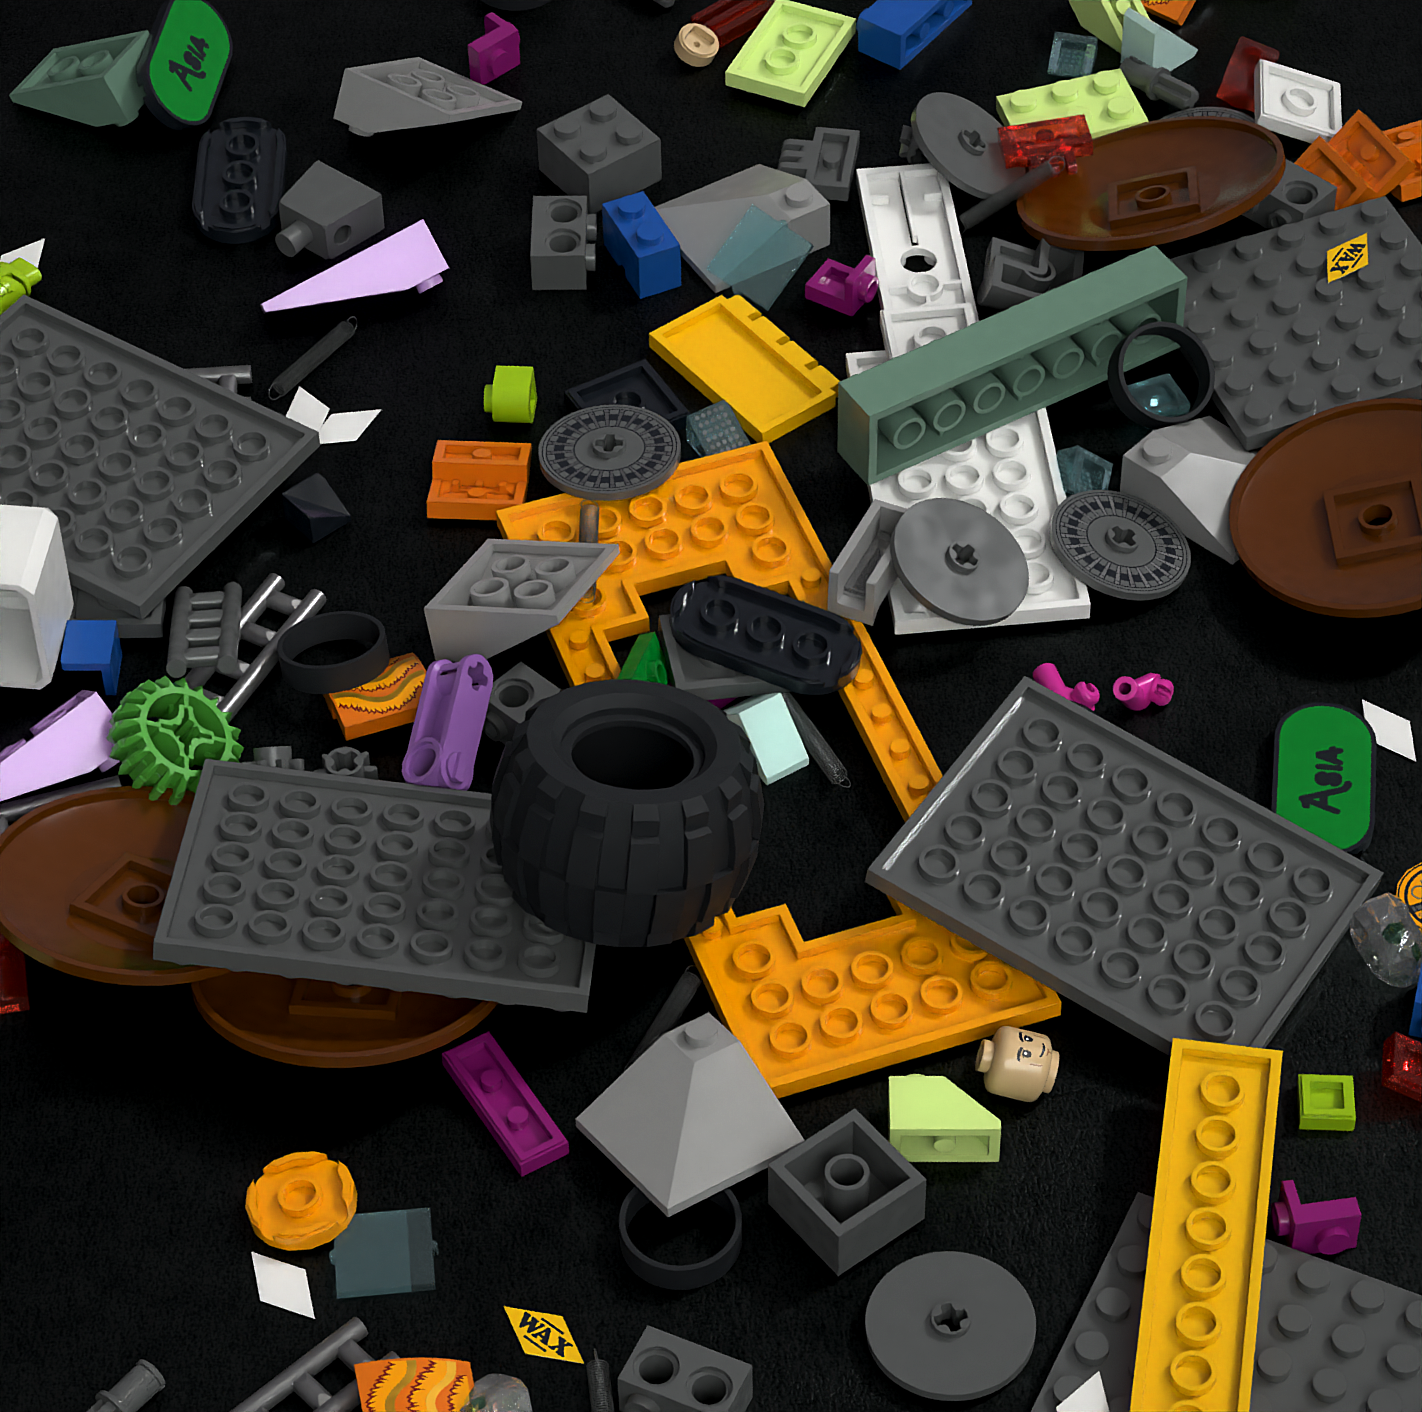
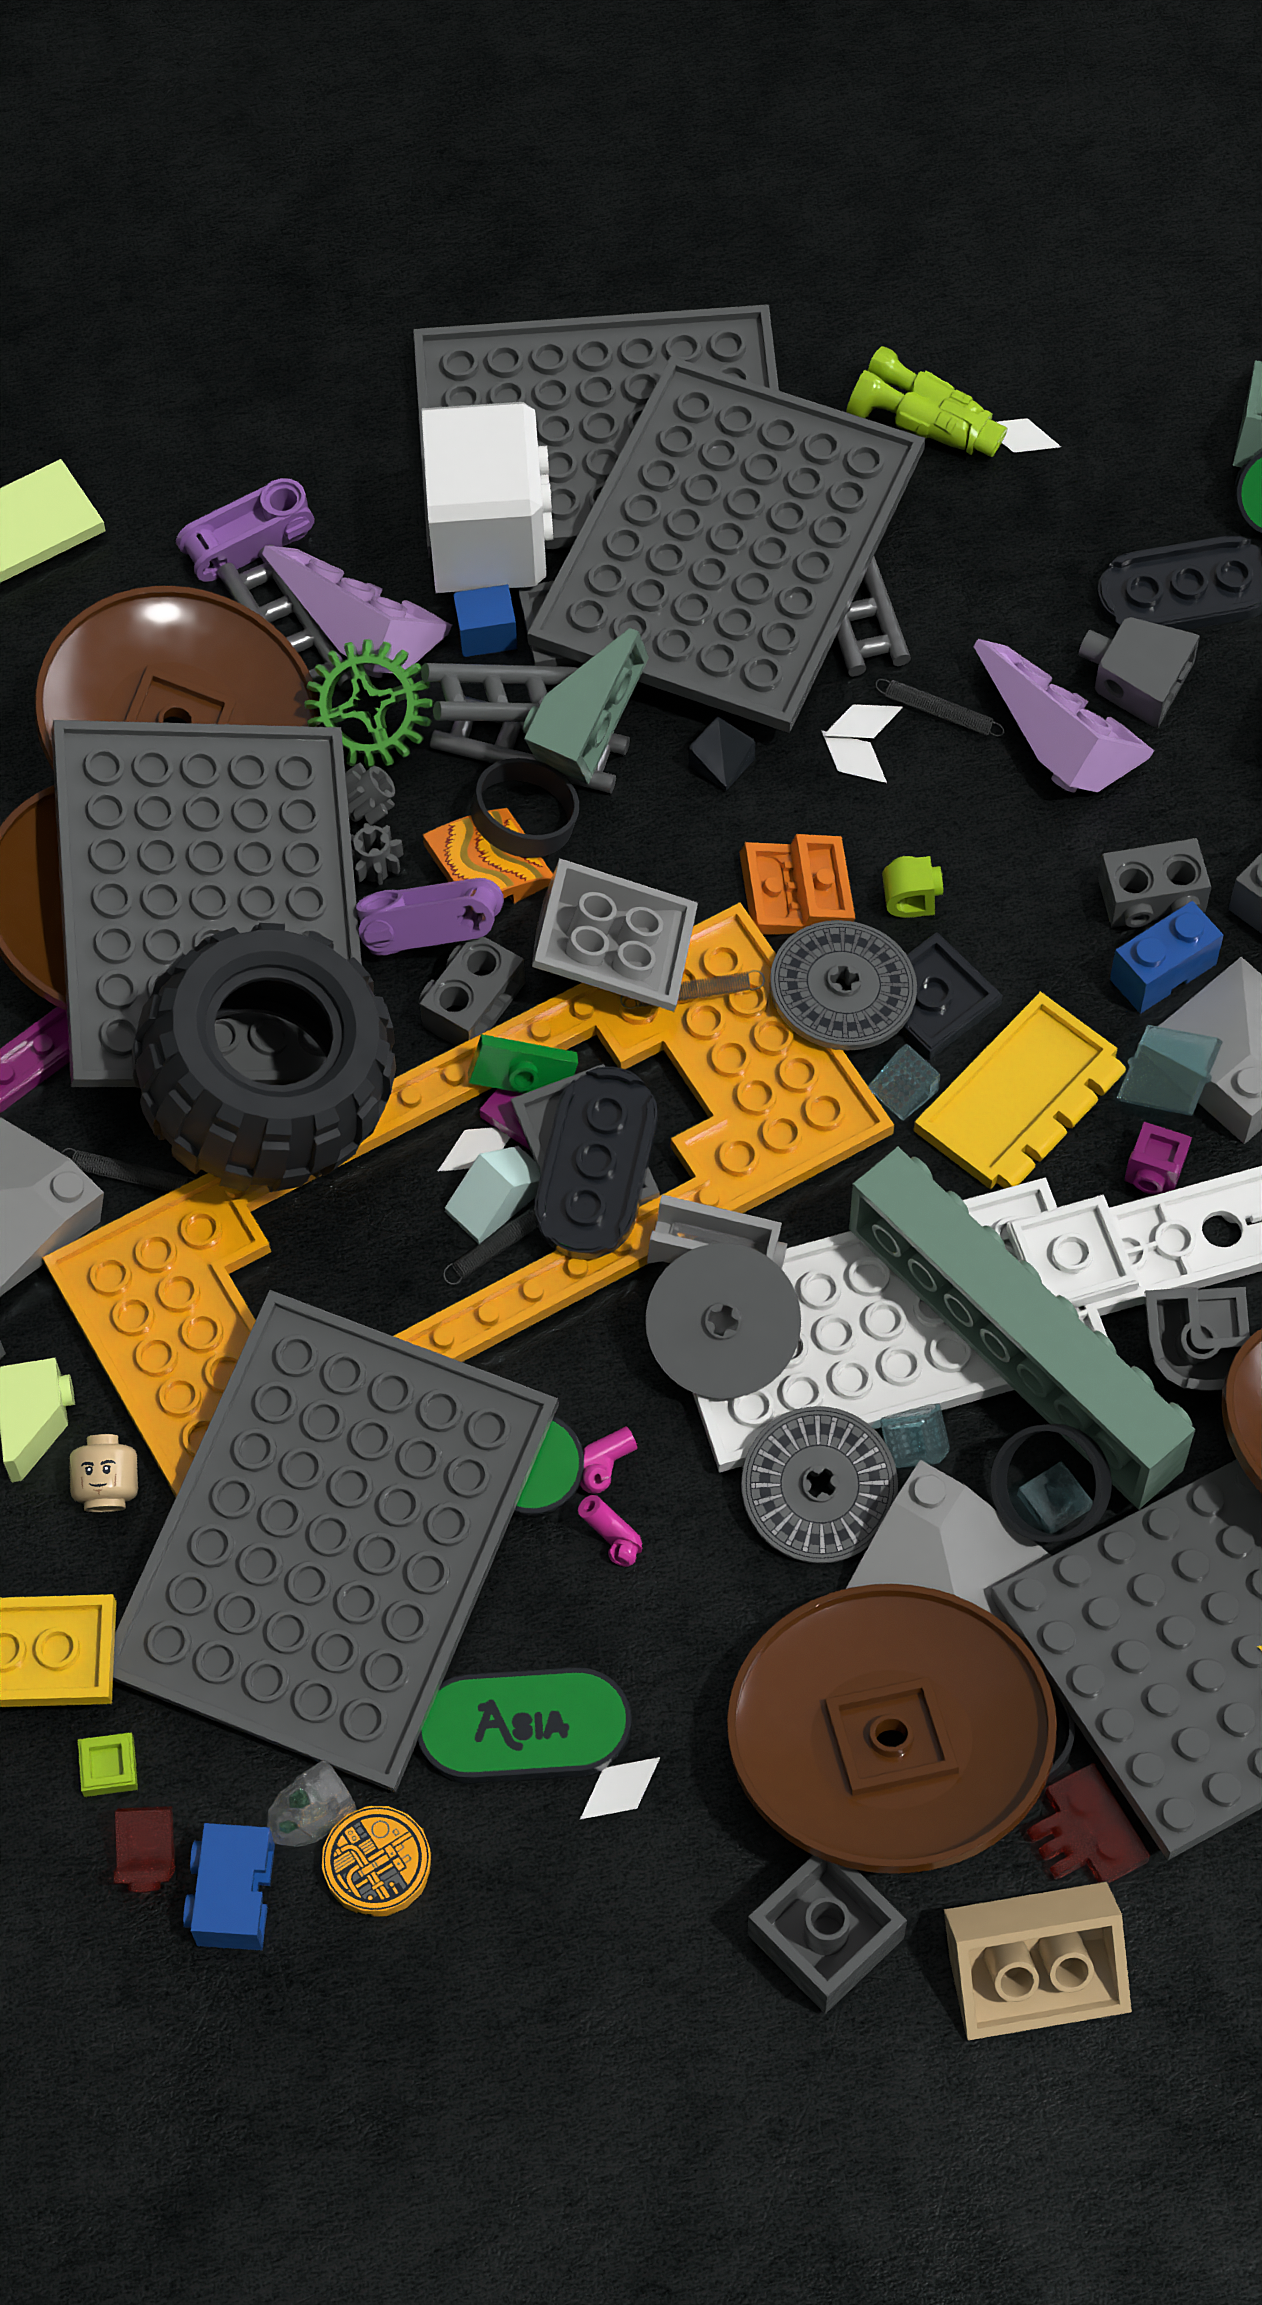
camera: 80 degrees right, 15 degrees up
none -> sand green slope [523,628,649,784]

